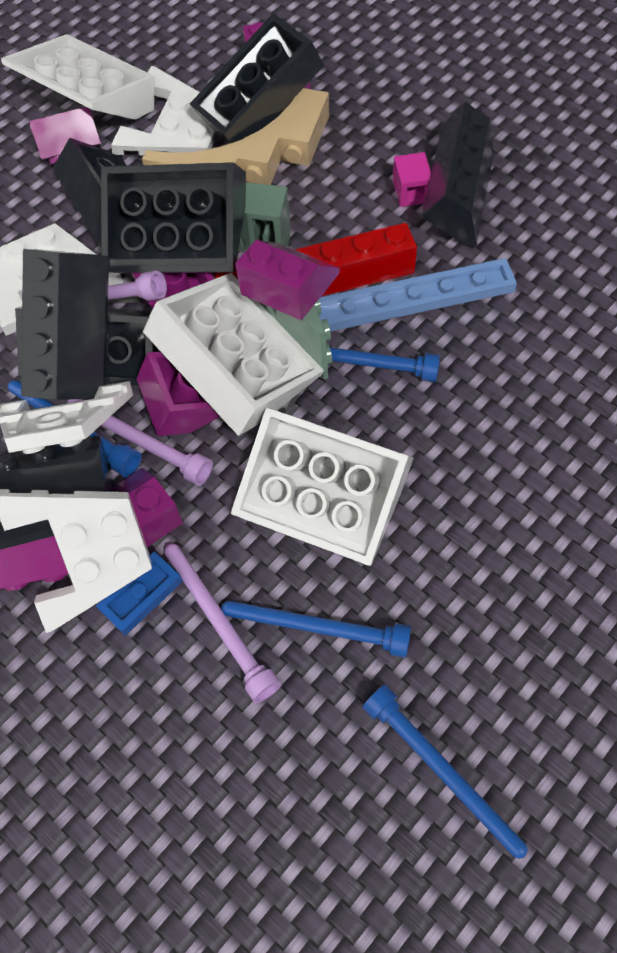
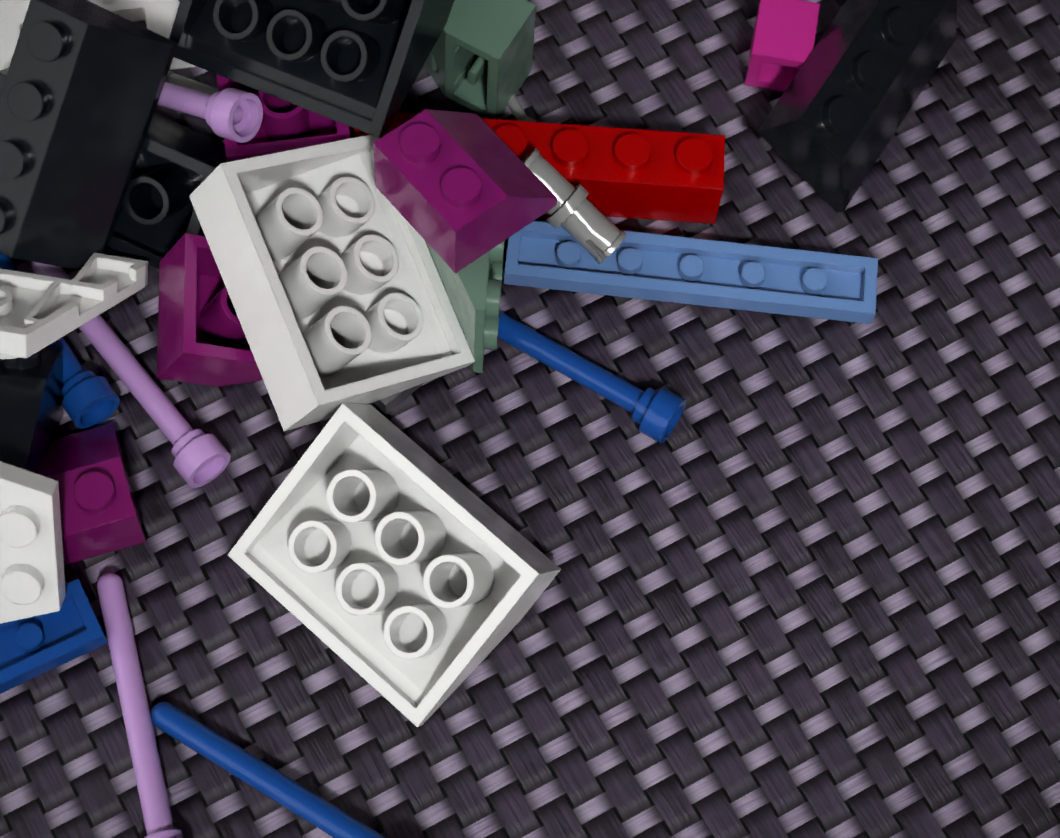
camera: 10 degrees right, 5 degrees up
none -> light grey pin [522,148,626,264]

